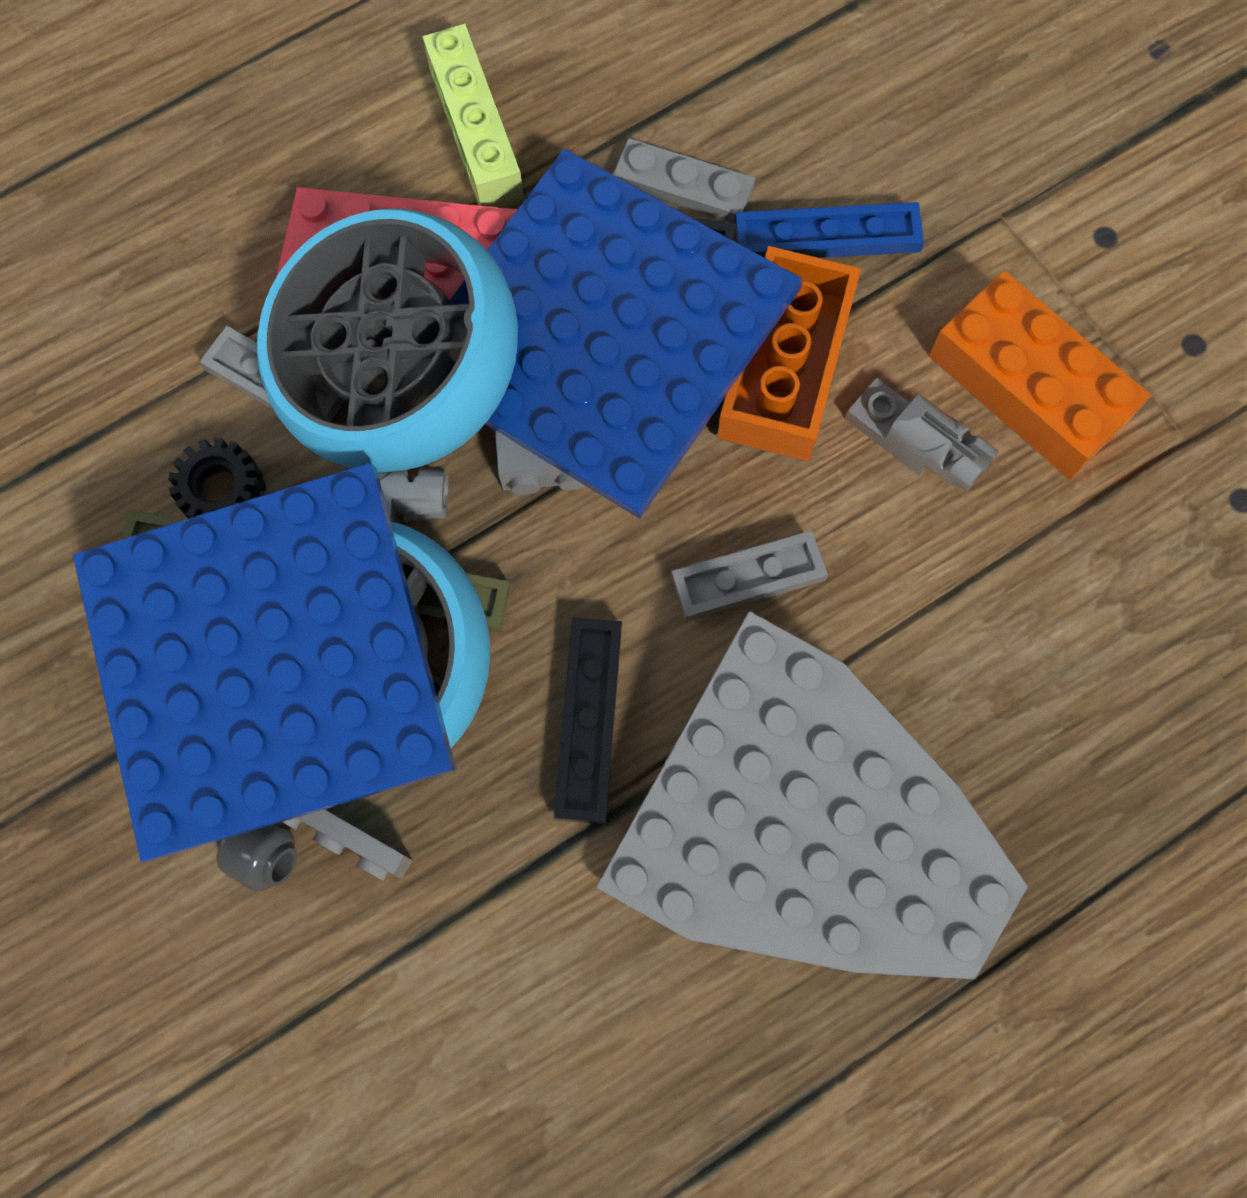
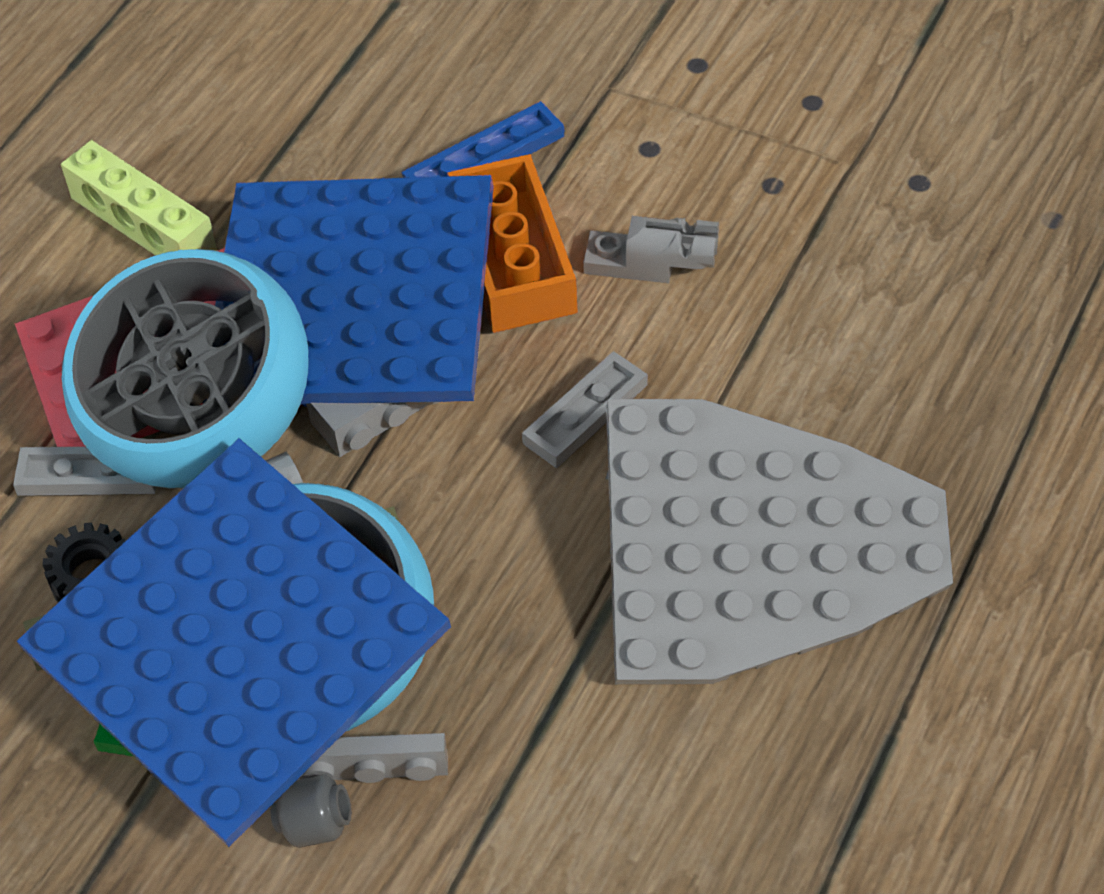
camera: 30 degrees left, 20 degrees down
black plate [554,618,622,824] -> none
light grey plate [613,138,756,223] -> none
orange brick [929,270,1152,480] -> none

